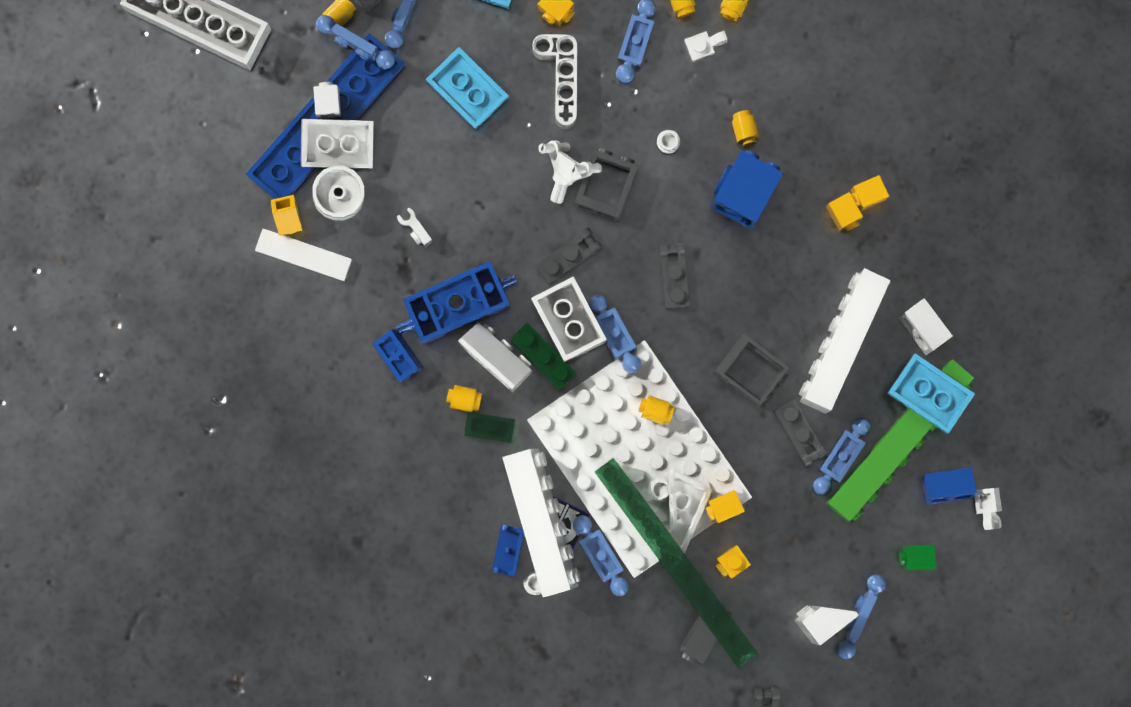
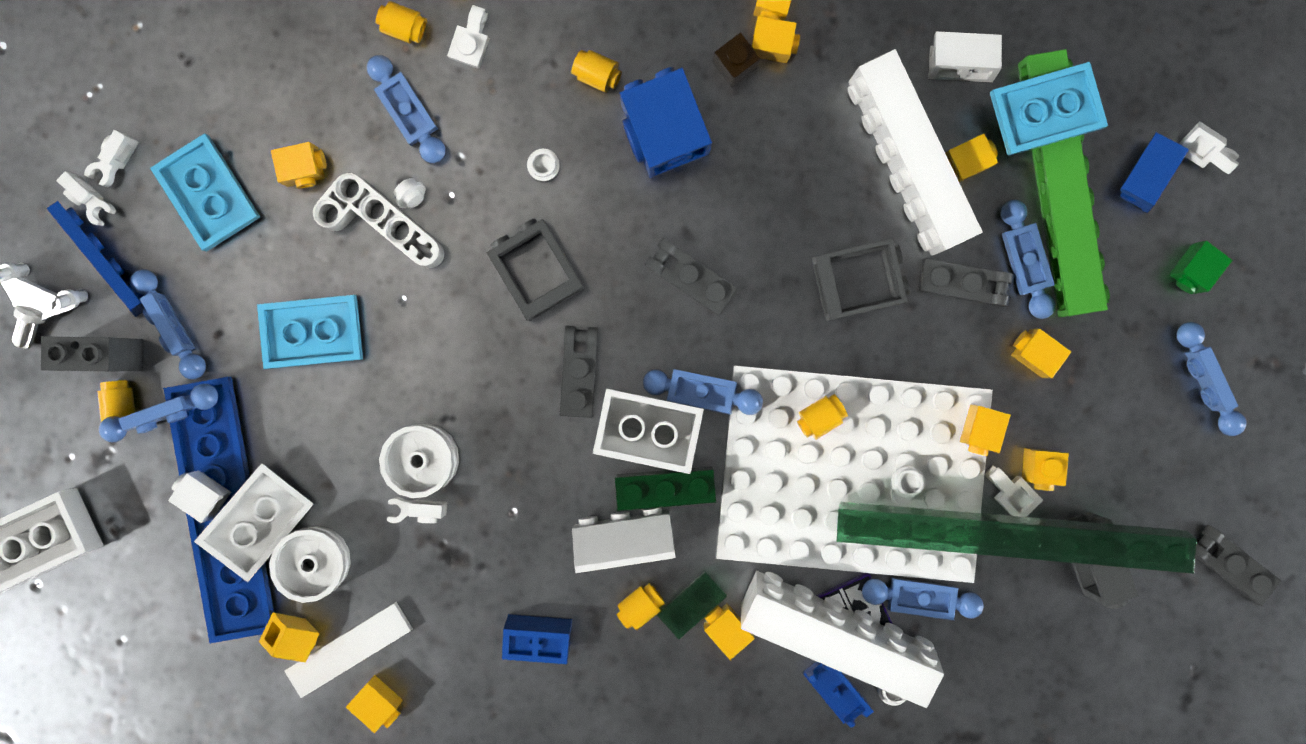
camera: 45 degrees left, 5 degrees up
blue brick [396,261,518,345] -> none
white axle [539,140,602,204] -> none
white wing [669,470,713,566] -> none
white slope [794,605,859,645] -> none
none -> yellow brick [346,675,403,734]
none -> white wheel [379,423,459,498]
none -> white plate [394,178,426,208]
none -> yellow brick [703,603,755,660]
none -> dark brown brick [712,32,760,87]
none -> yellow brick [945,134,998,183]
none -> white plate [985,465,1043,523]
none -> yellow brick [1011,329,1071,378]

